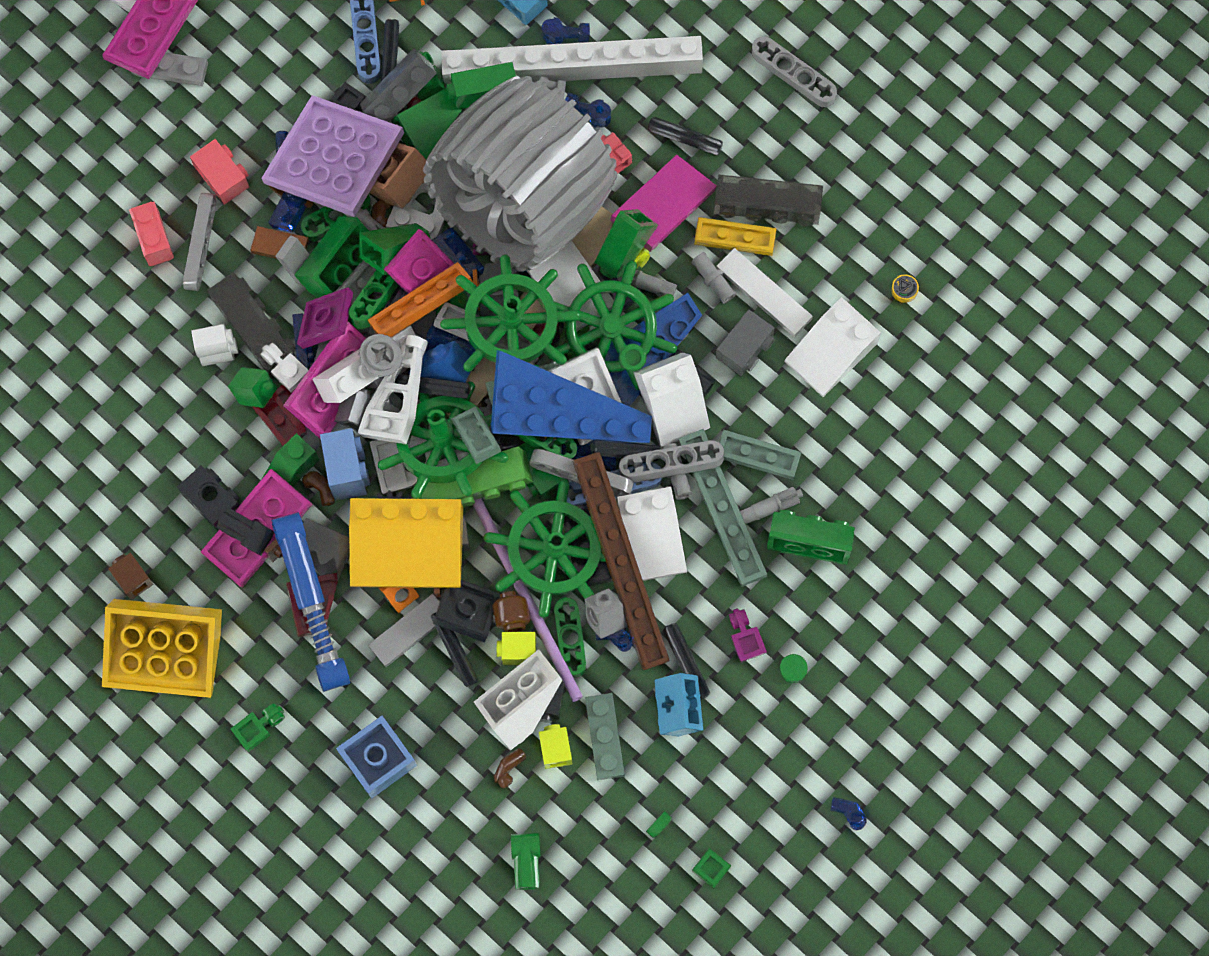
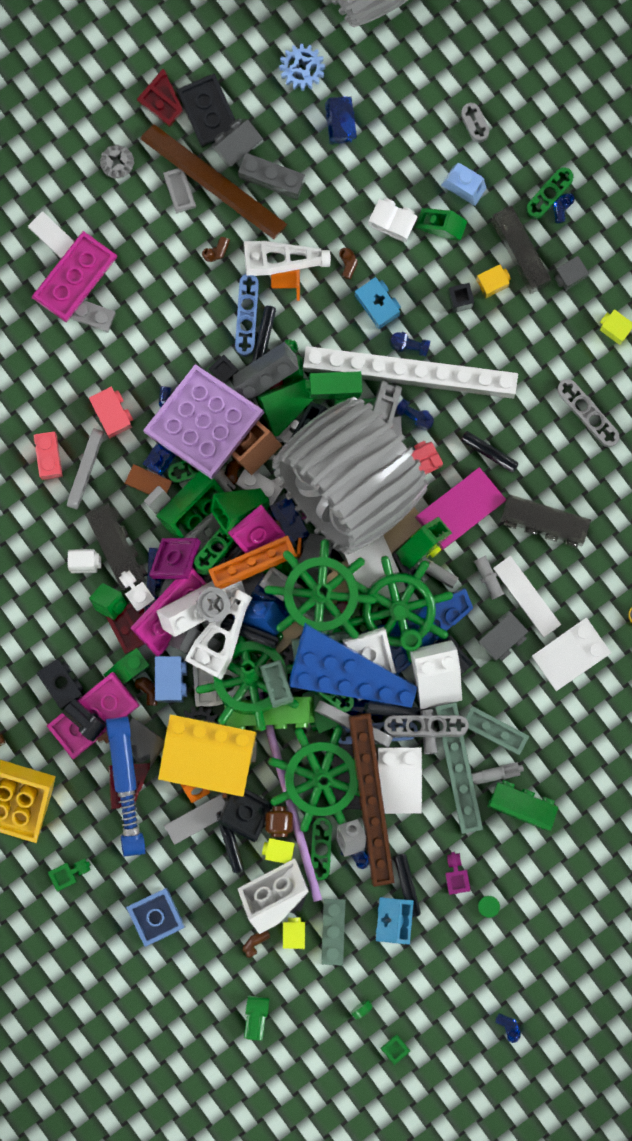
camera: 10 degrees right, 10 degrees up
yellow tile [694,217,777,256] -> none

